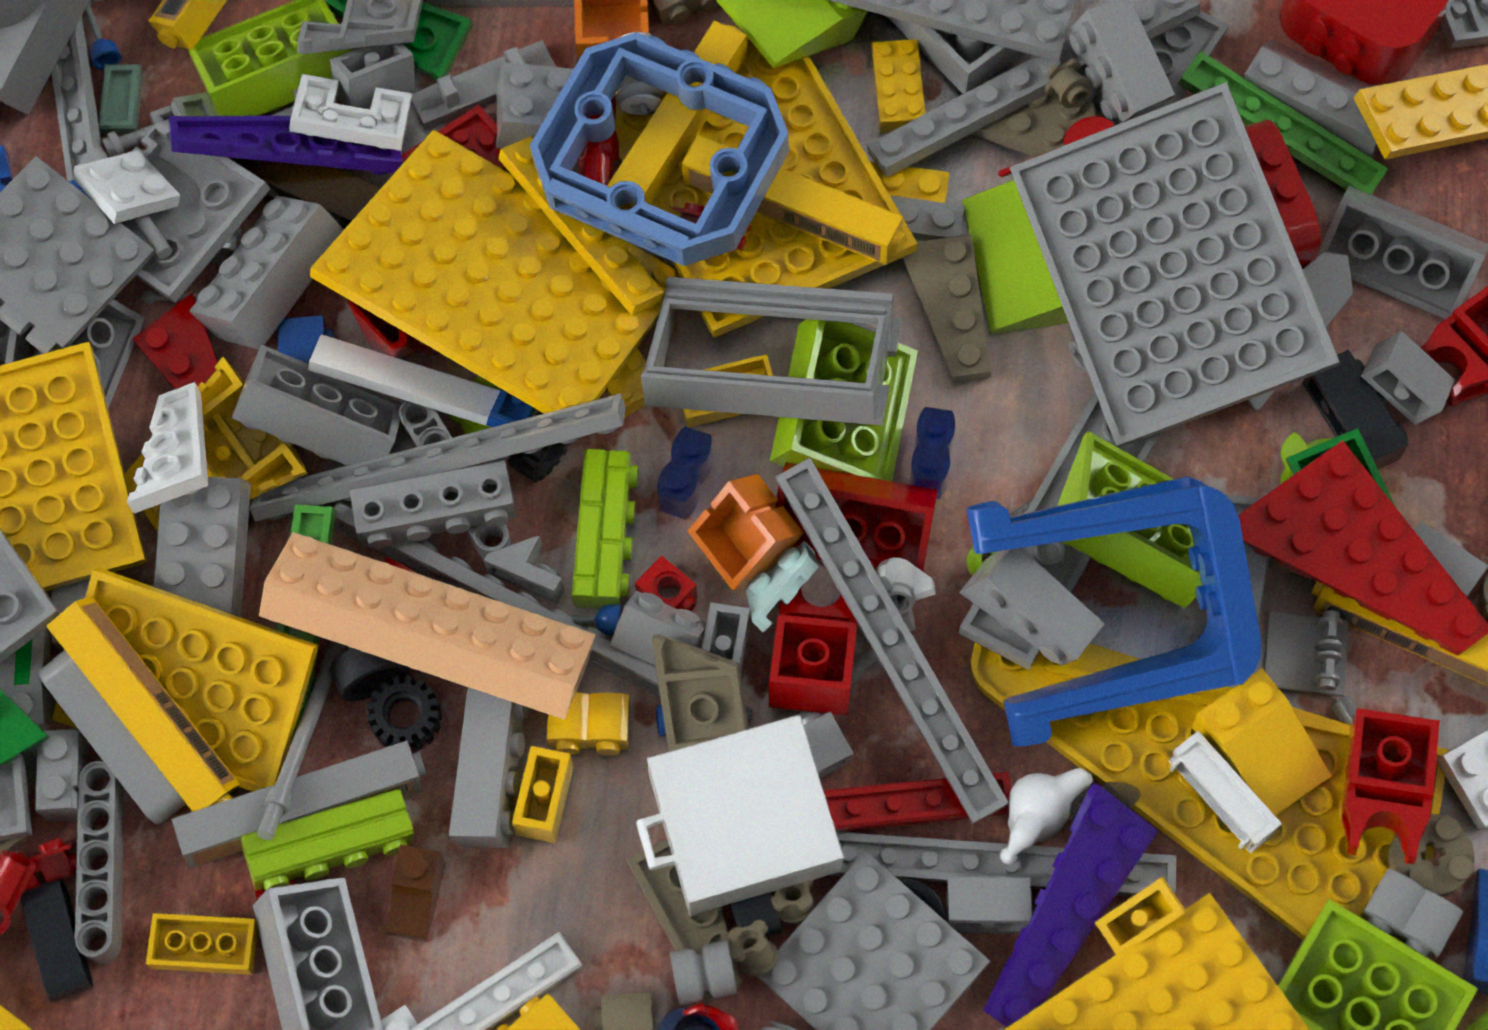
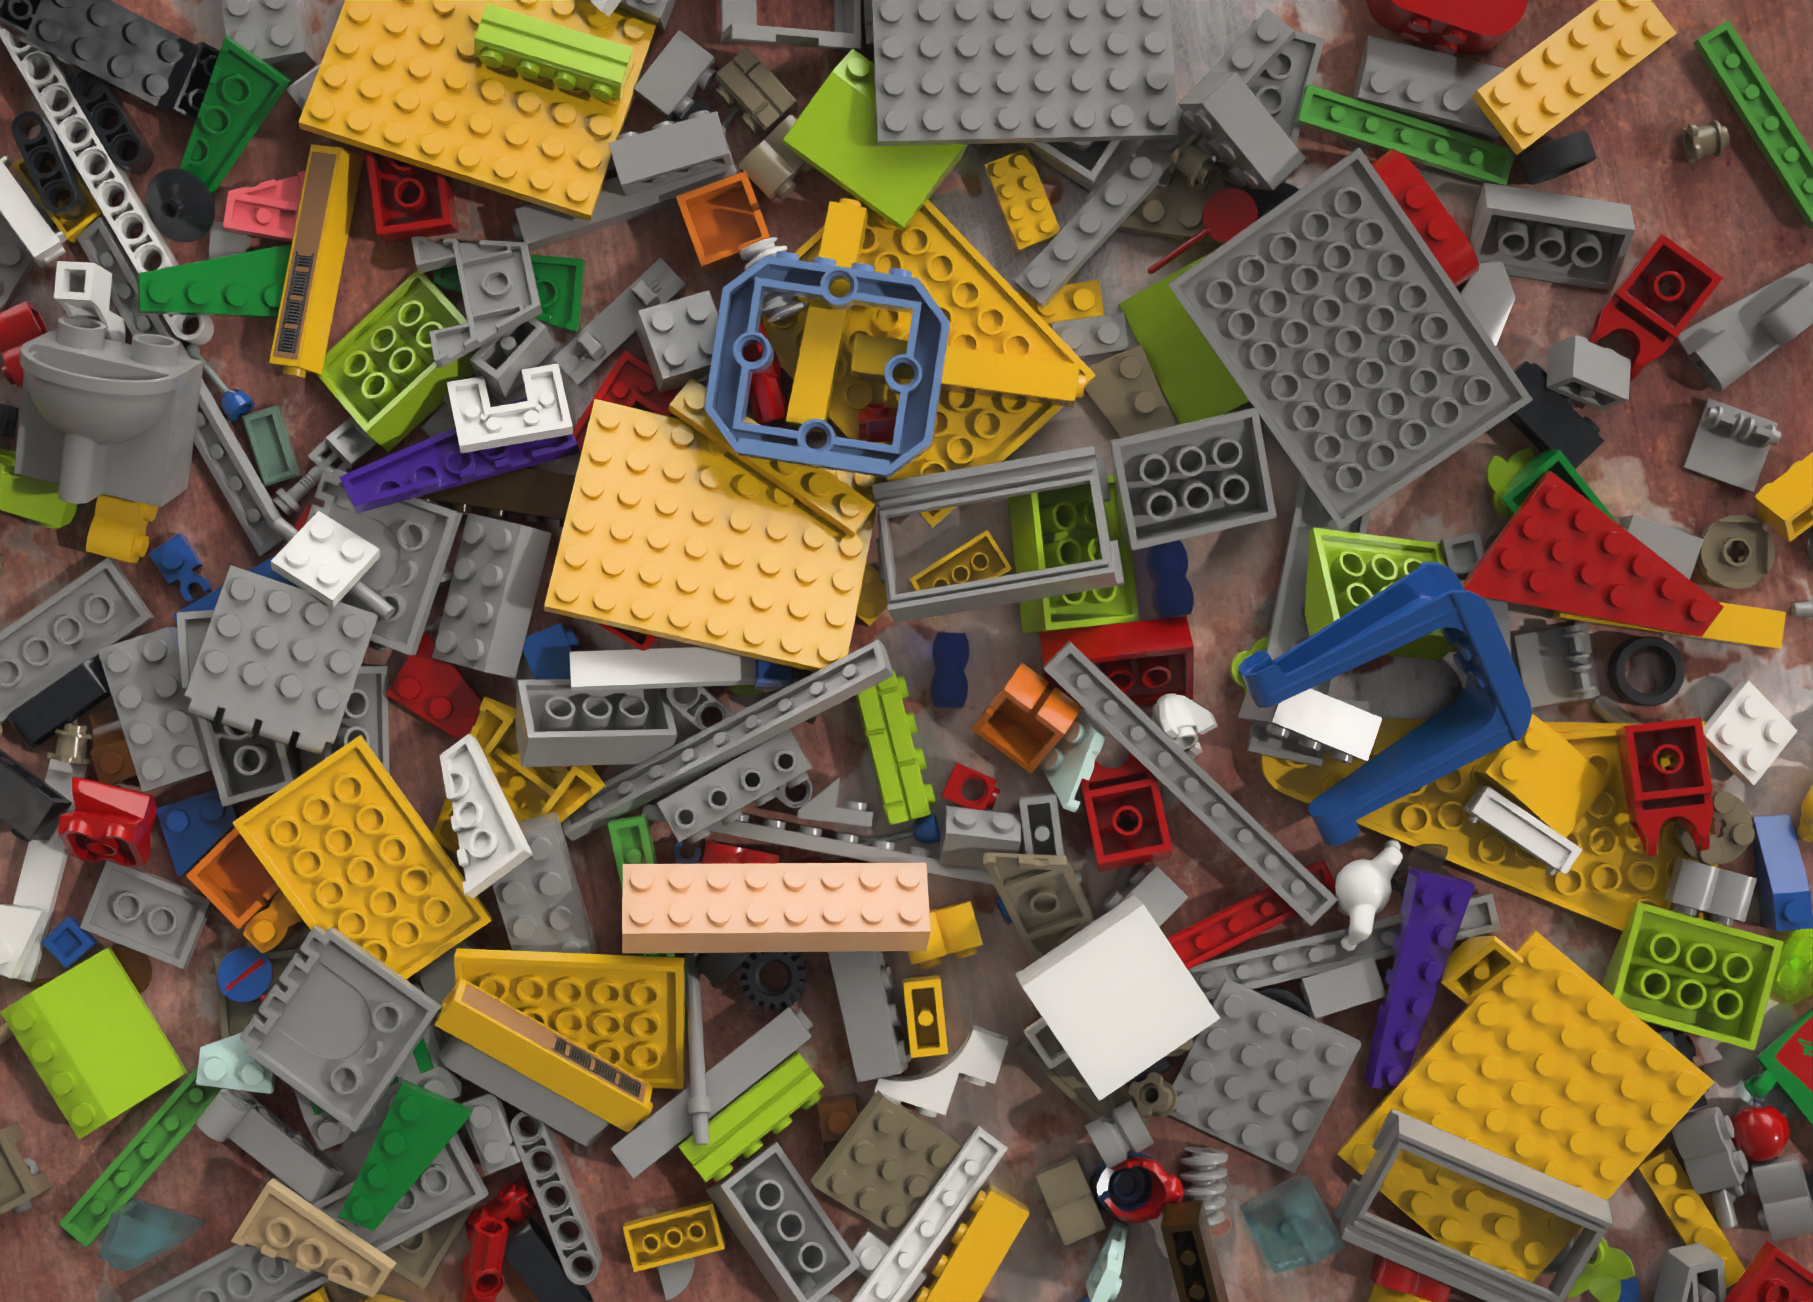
camera: 25 degrees left, 20 degrees up
none -> light grey tile [657,1257,695,1301]
none -> dark tan plate [810,1090,962,1236]
none -> white arch [874,1025,1009,1118]
none -> light grey slope [1110,408,1277,551]
none -> black tyre [1519,131,1597,185]
none -> black tyre [1607,636,1685,706]

